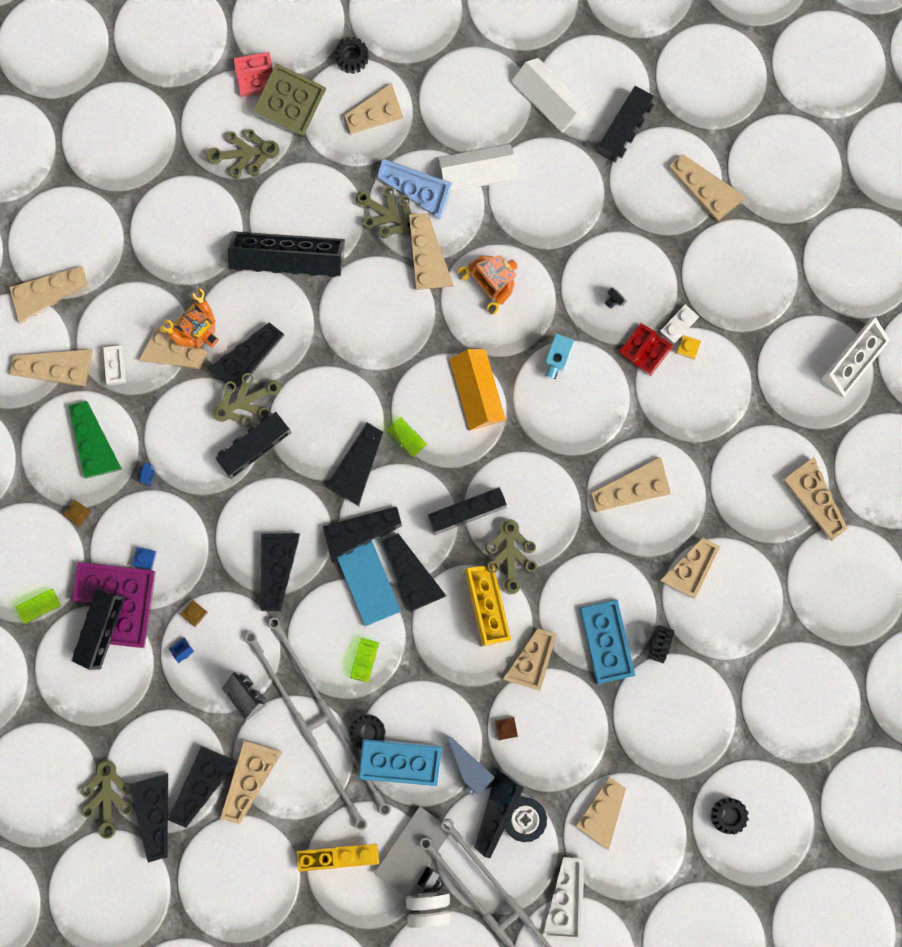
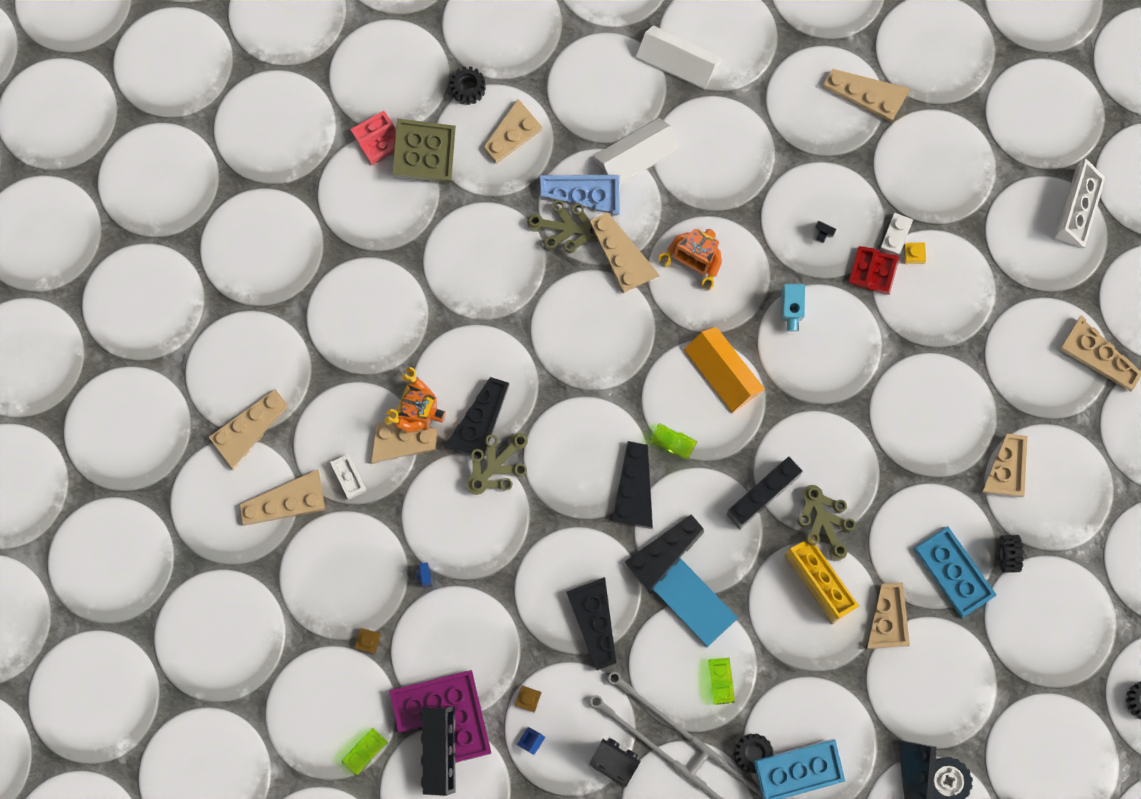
camera: 20 degrees left, 5 degrees down
green wing [68,401,123,479] -> none
blue plate [132,547,157,570] -> none
olive plant [207,129,280,179] -> none
black brick [215,412,292,479] -> none
black slope [228,231,345,277] -> none
black wing [381,533,447,612] -> none
sand blue slope [448,737,495,795] -> none
reddish brown plate [495,717,518,740] -> none
tan wing [576,777,626,850] -> none
tan wing [591,457,671,512] -> none
black brick [597,86,654,163] -> none

